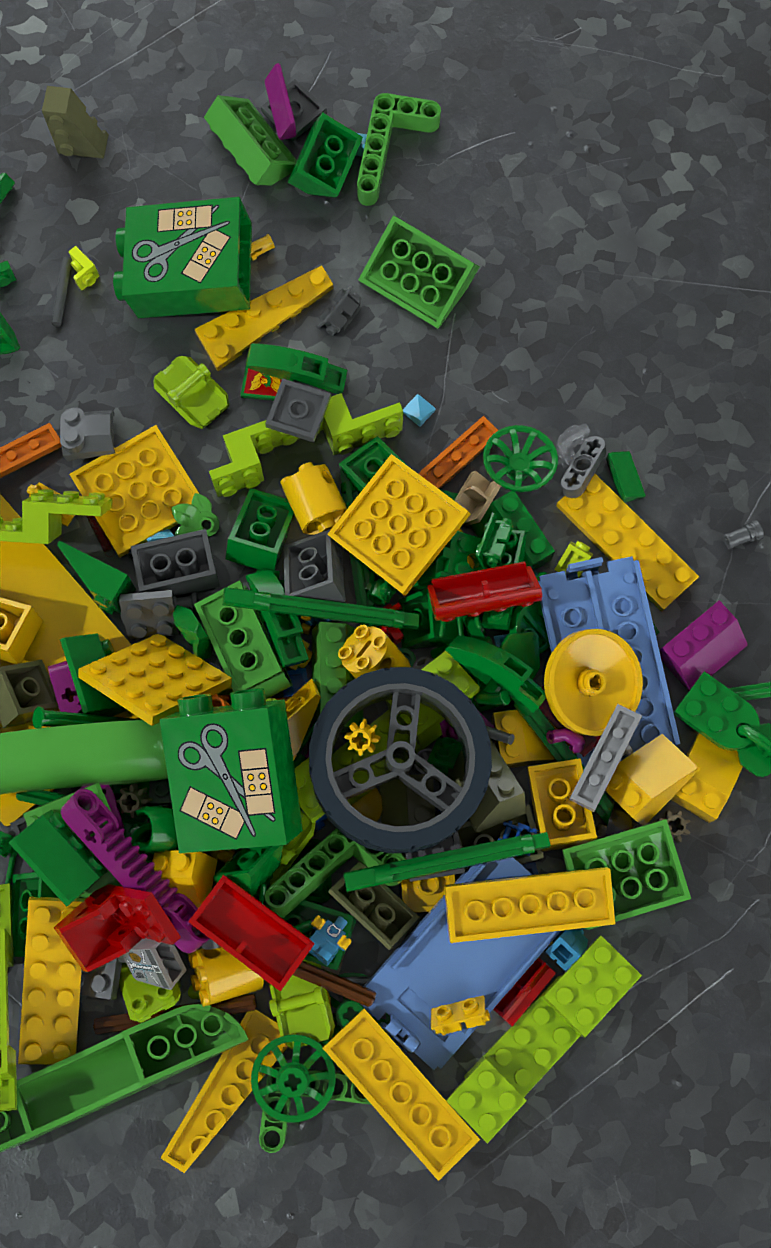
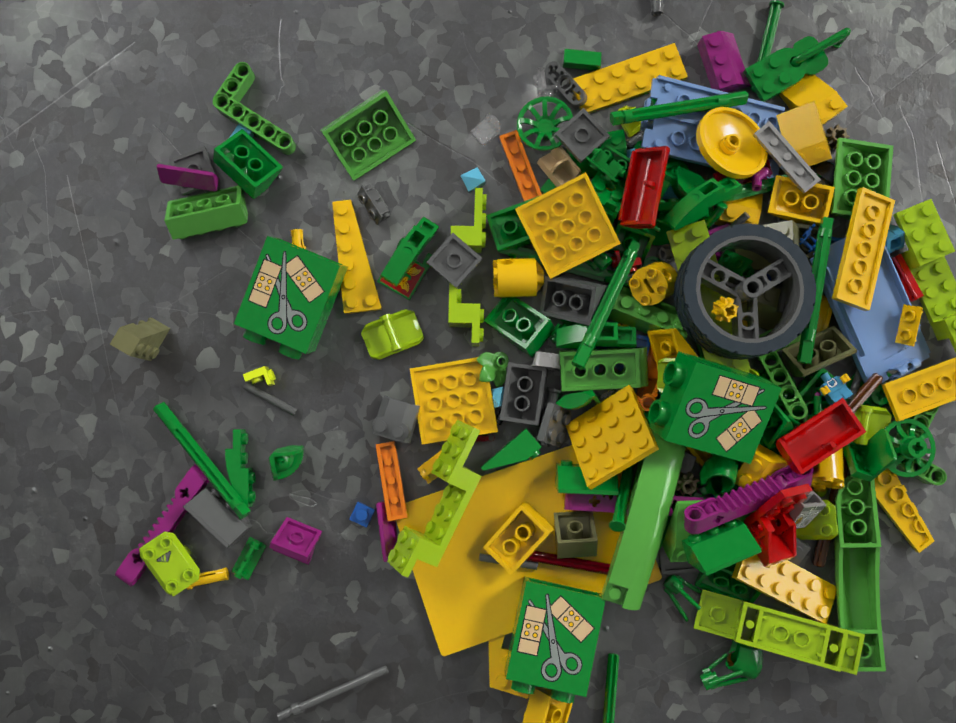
camera: 65 degrees left, 10 degrees up
none -> clear bracket [471,113,501,147]
none -> light grey piece [532,351,561,371]
none -> dark grey plate [555,108,610,164]
none -> green piece [610,91,748,126]
none -> green bracket [843,429,897,482]

